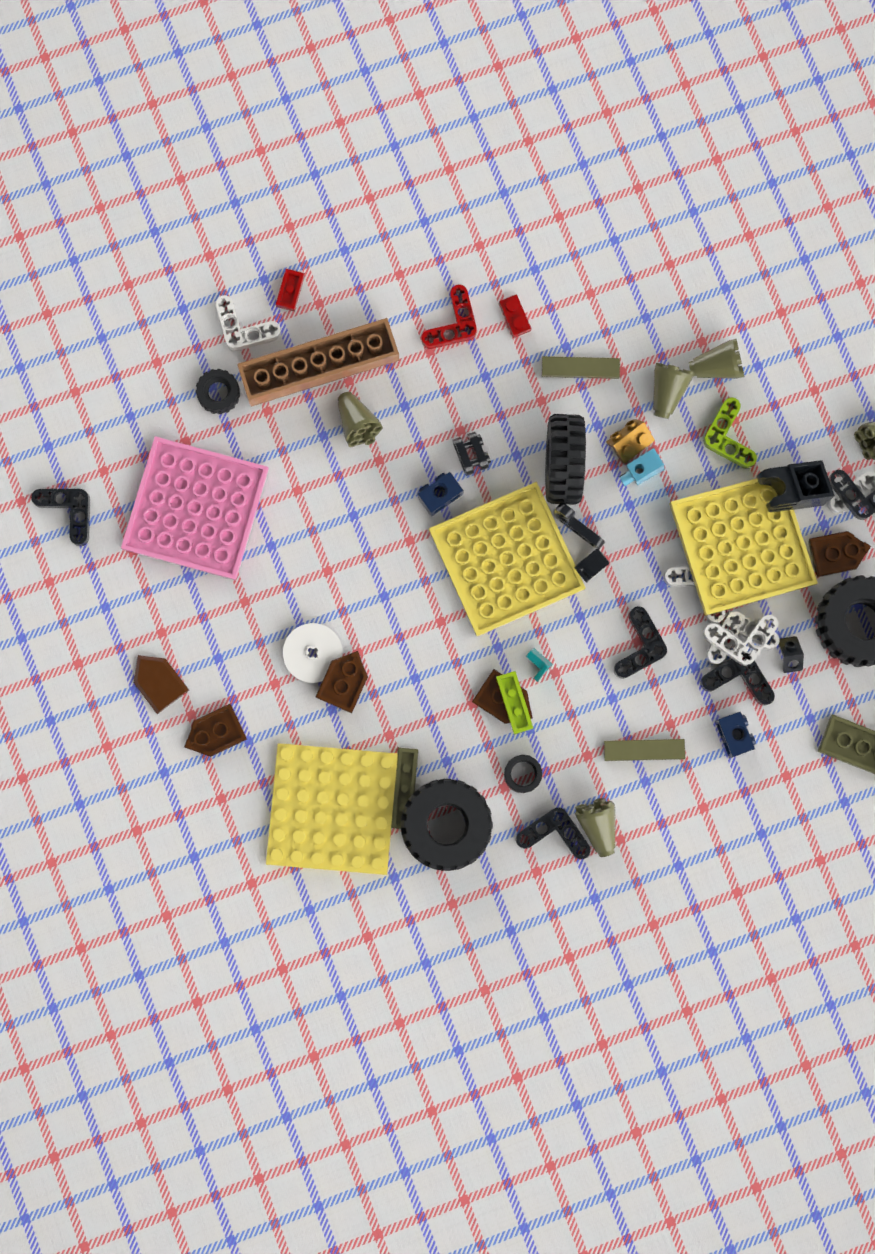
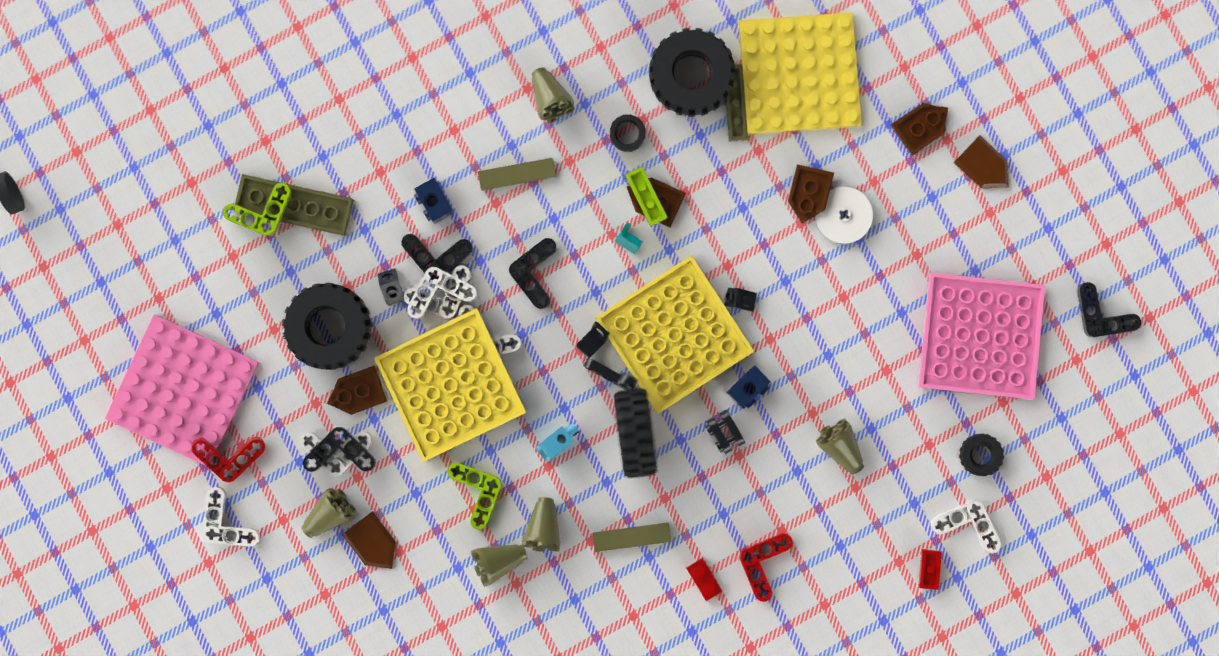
camera: 175 degrees right, 5 degrees up
medium nougat brick [237,318,400,407] -> none
black beam [516,808,591,859] -> none
pearl gold bracket [606,419,655,464] -> none
black brick [757,460,835,512] -> none
none -> reddish brown tile [342,511,396,569]
none -> black bracket [724,288,757,312]

